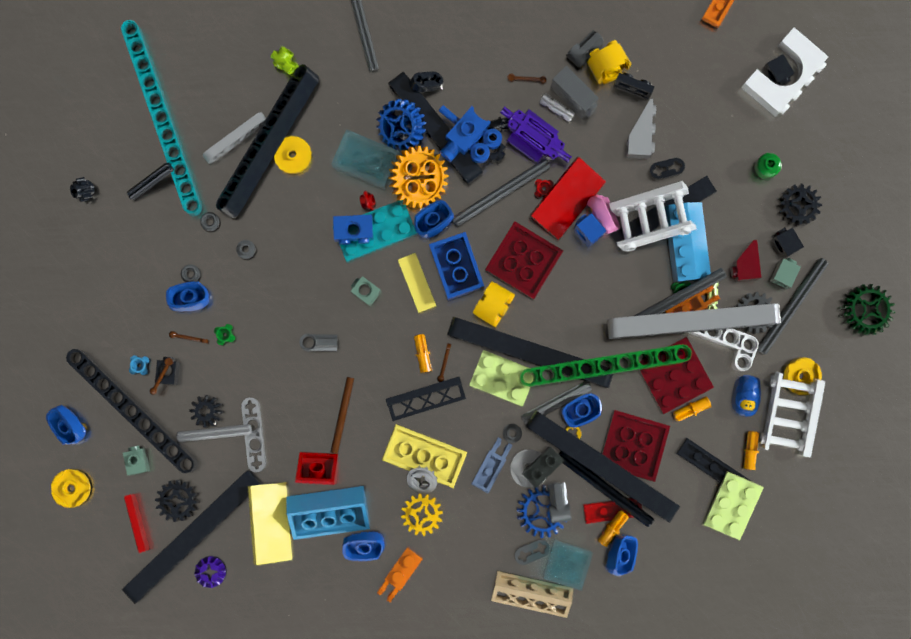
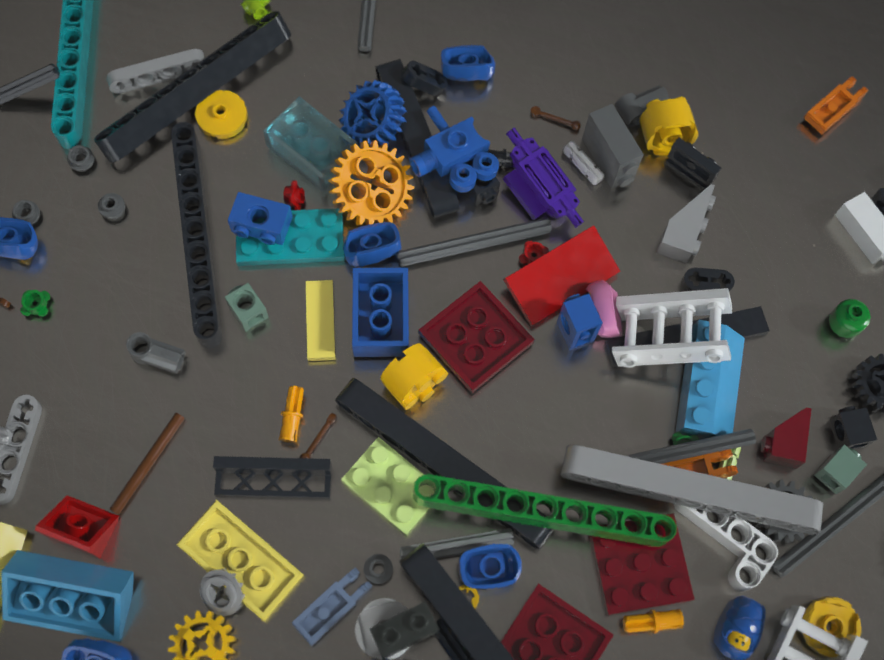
camera: 15 degrees right, 15 degrees down
none -> black beam [171,122,222,348]
none -> blue piece [441,45,495,82]

